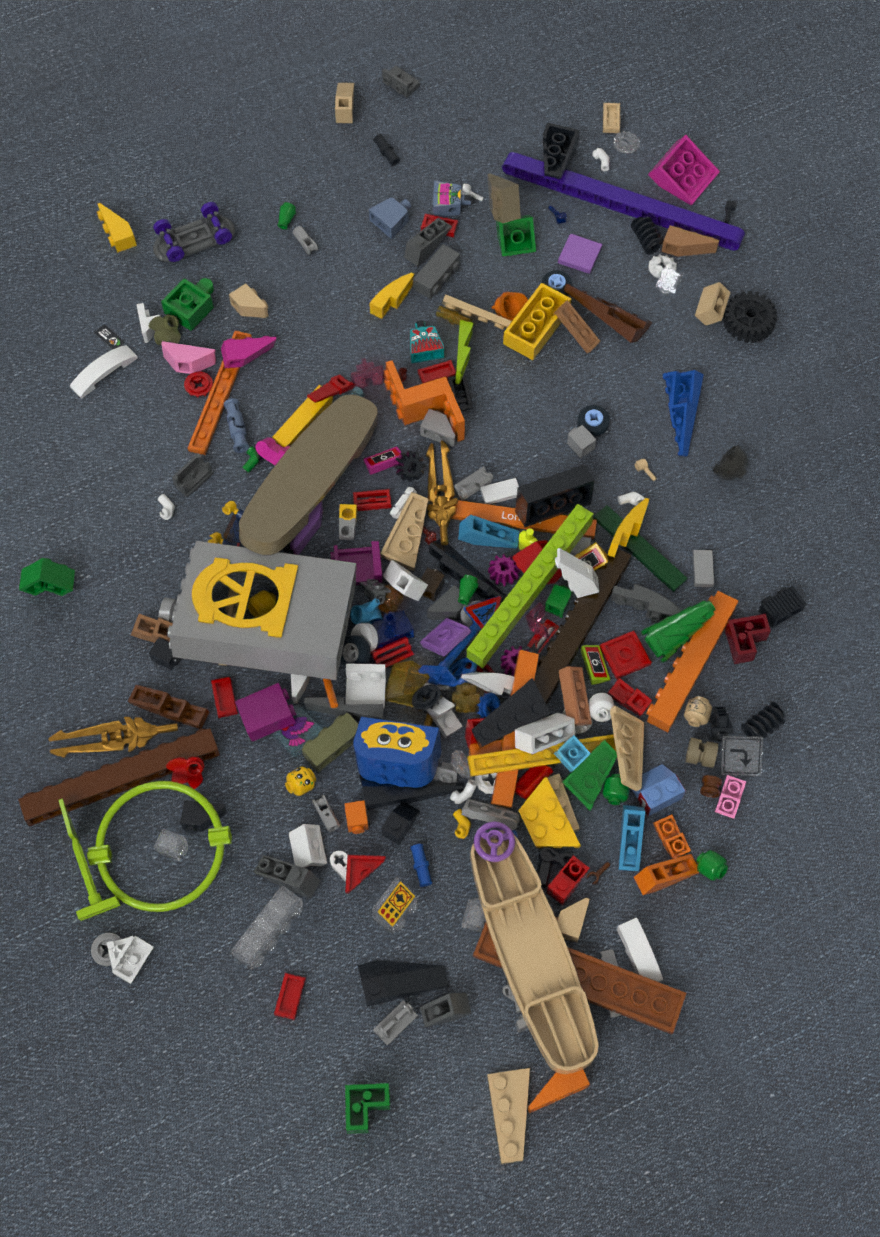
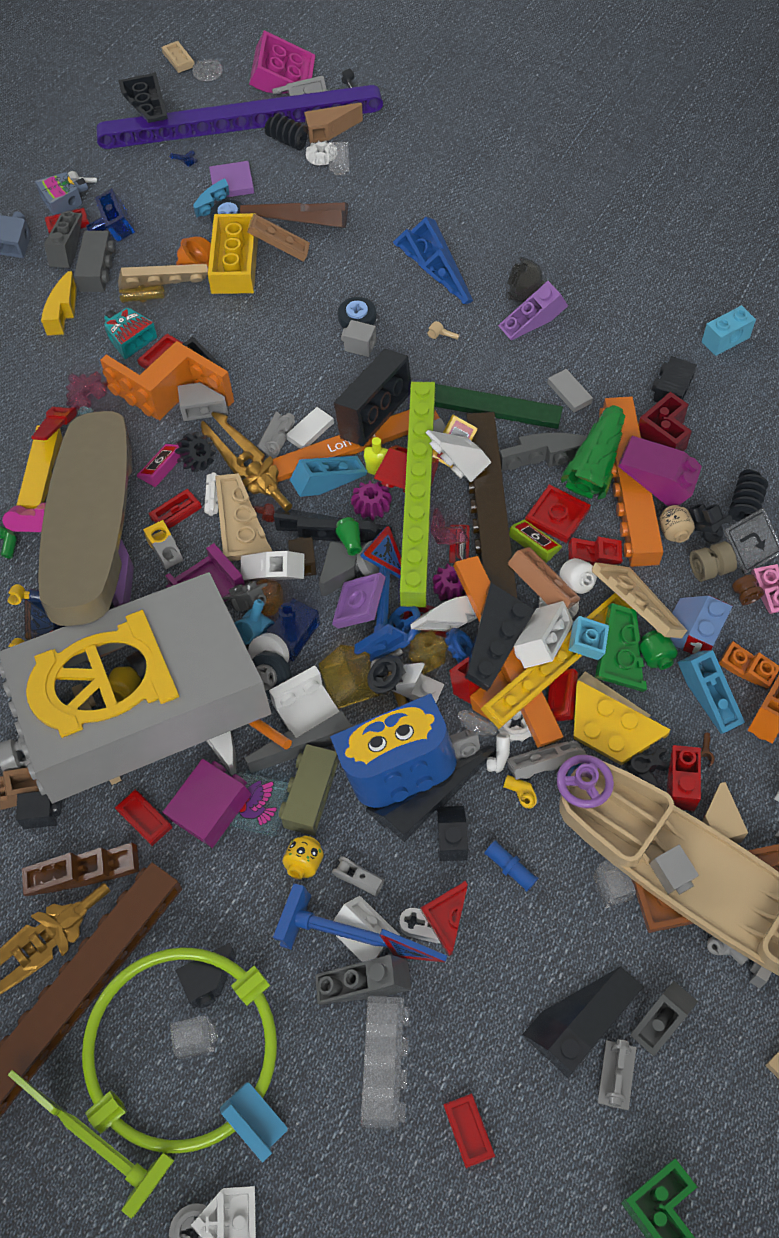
camera: 30 degrees left, 5 degrees down
red plate [166,757,204,789] -> none
orange brick [344,801,368,834] -> none
red tile [371,636,414,667] -> none
slope [372,876,418,934] -> none
lime slope [455,320,474,384] -> none
dark tan slope [487,173,521,223] -> none
green slope [496,215,536,256] -> none
green brick [545,584,573,618] -> none
white arm [592,148,610,171] -> none
yellow slope [607,498,649,557] -> none
white arm [617,492,645,506] -> none
tan brick [695,282,731,326] -> none
black wheel [723,291,777,343] -> none
none -> clear blue brick [86,188,135,242]
none -> dark azure slope [193,178,230,217]
none -> dark azure panel [220,1082,287,1163]
none -> light grey hinge [272,76,327,96]
none -> blue piece [273,883,447,962]
none -> medium lavender slope [498,281,568,341]
none -> magenta slope [618,436,702,507]
none -> light grey brick [649,844,699,895]
none -> medium azure brick [702,305,756,356]

